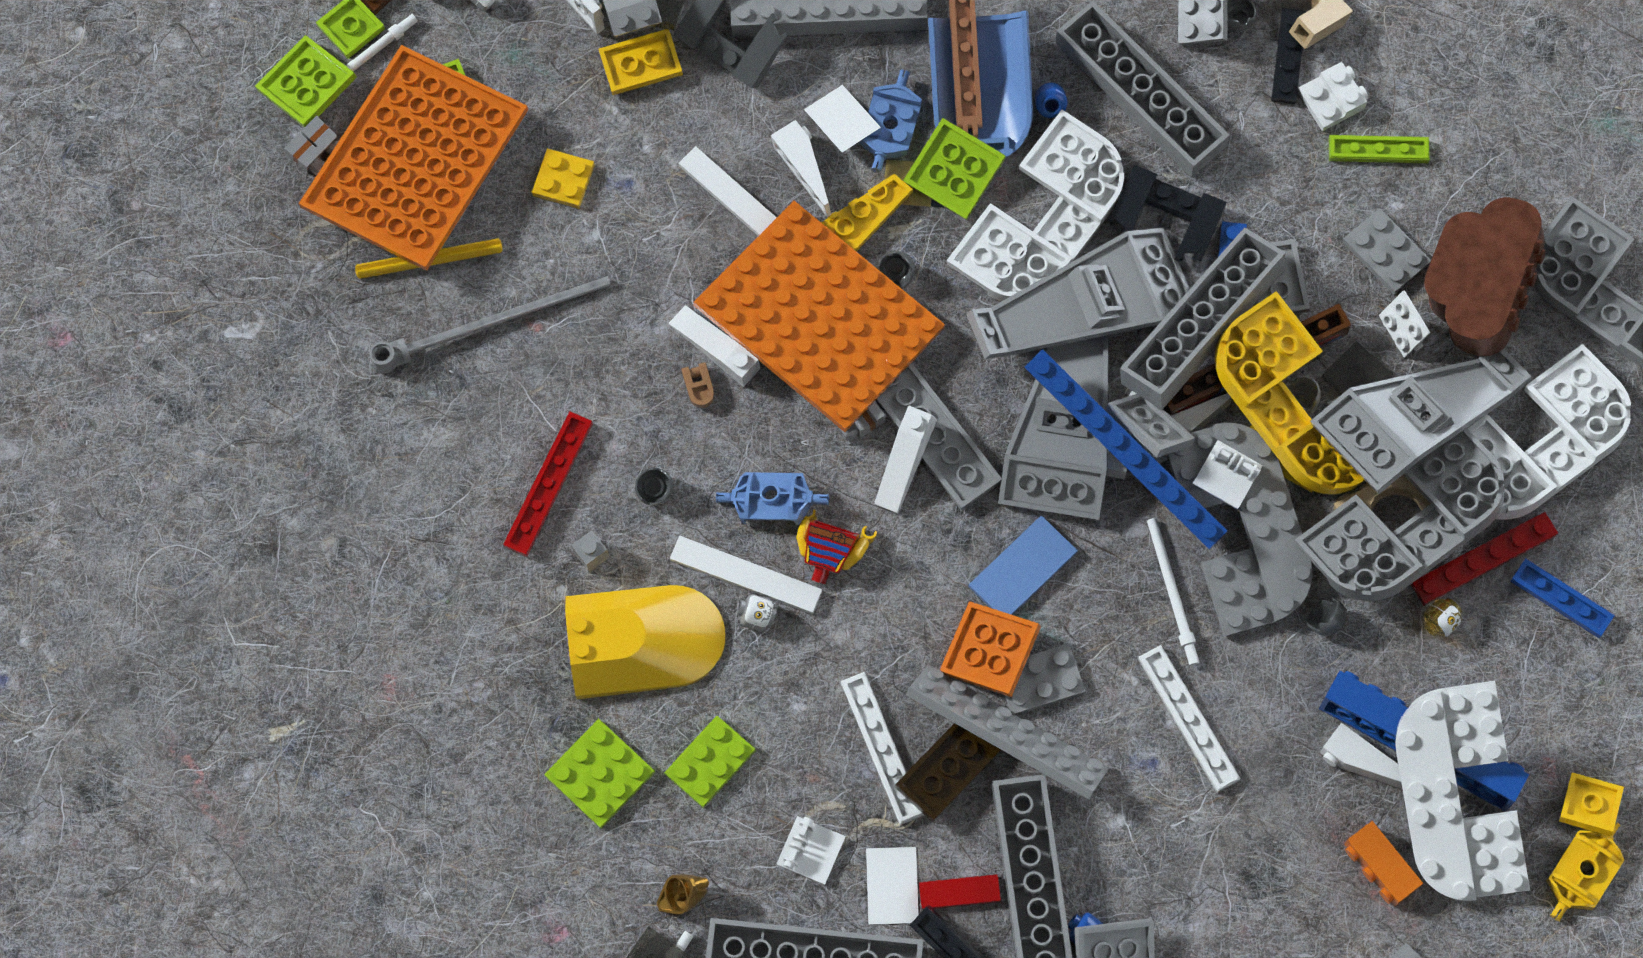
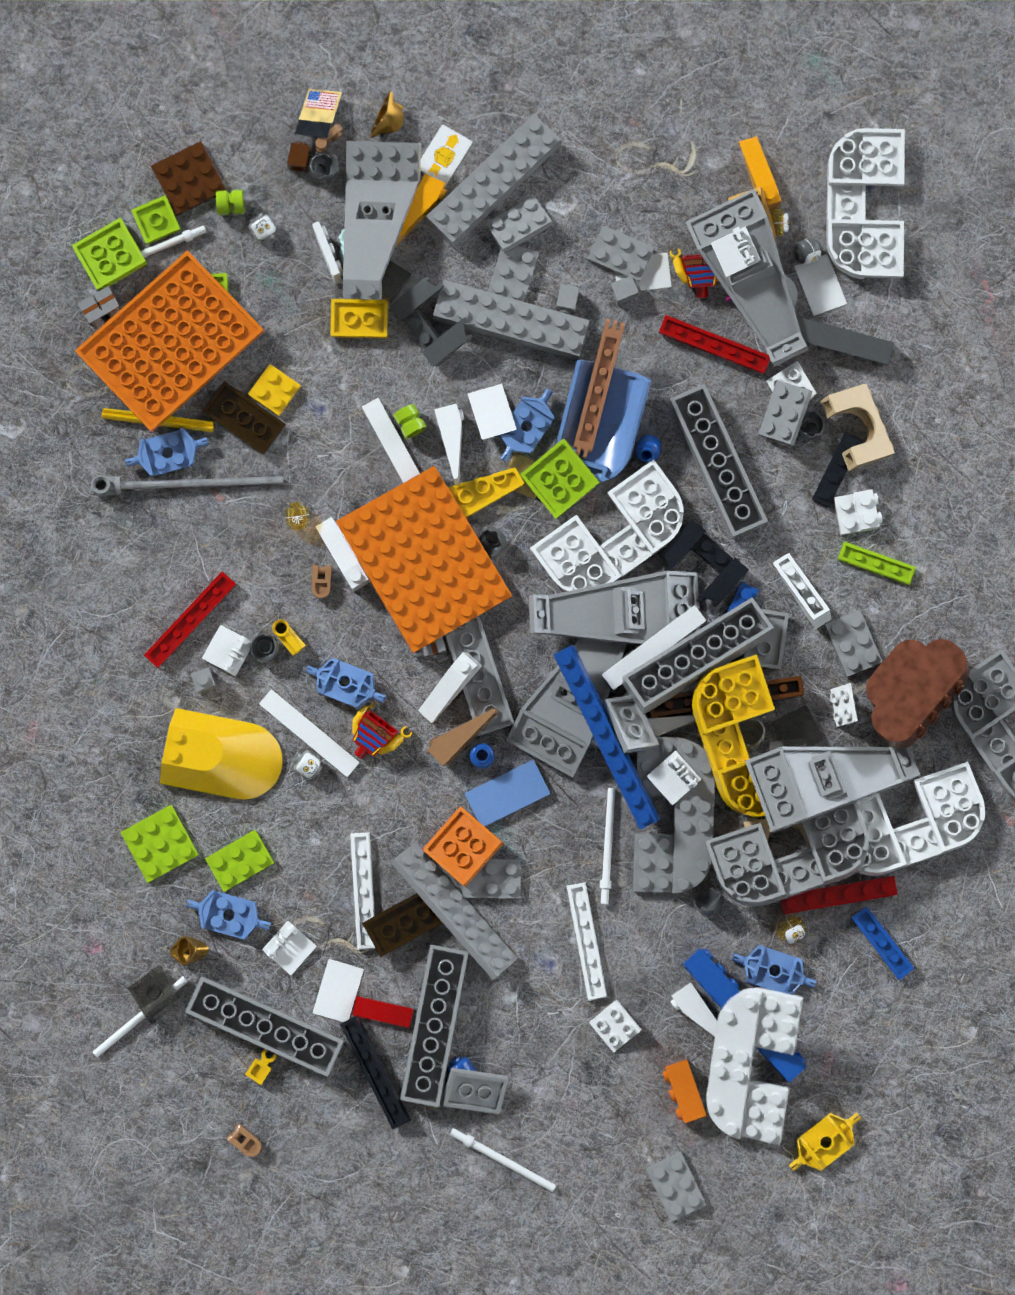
camera: 15 degrees right, 10 degrees up
yellow plate [1559,772,1624,836] -> none
none -> medium blue plate [125,428,209,477]
none -> medium blue plate [186,890,271,940]
none -> dark brown plate [202,381,286,455]
none -> white hinge [202,625,251,677]
none -> yellow piece [272,619,306,656]
none -> clear yellow head [284,502,310,530]
none -> lime wheel [393,404,427,439]
none -> medium nougat slope [427,708,500,766]
none -> blue head [470,743,495,769]
none -> white hinge [589,1000,642,1052]
none -> white tile [602,605,706,690]
none -> medium blue plate [732,945,816,995]
none -> white slope [773,553,832,629]

